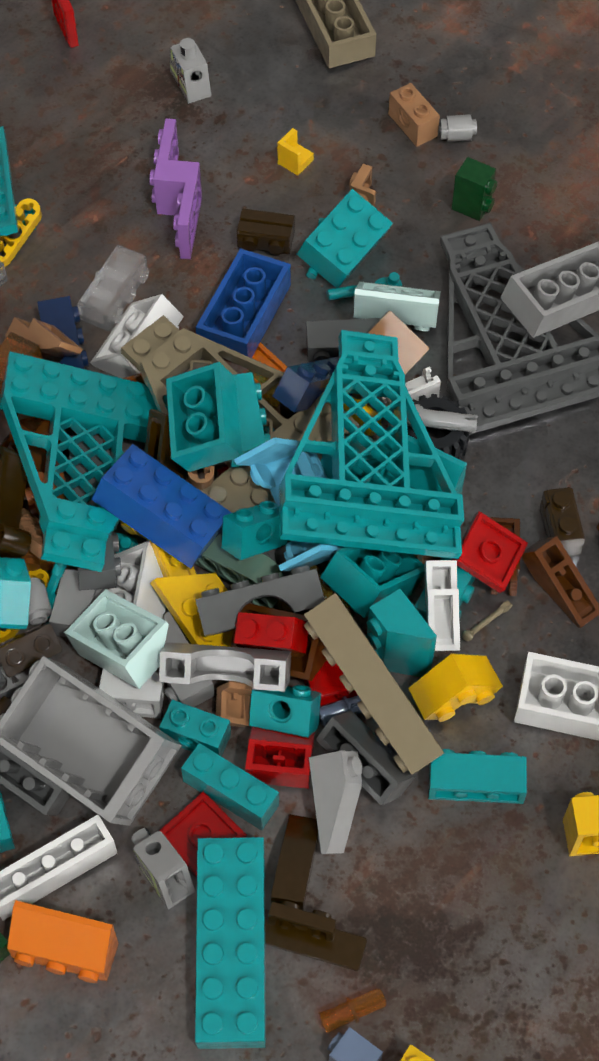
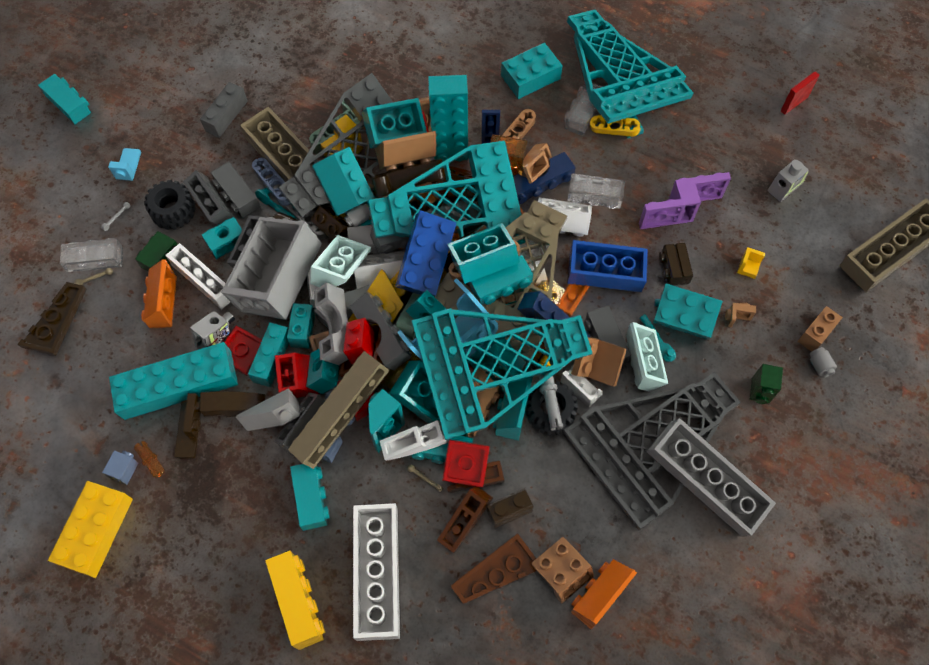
camera: 75 degrees right, 5 degrees up
yellow brick [408,654,503,722] -> none

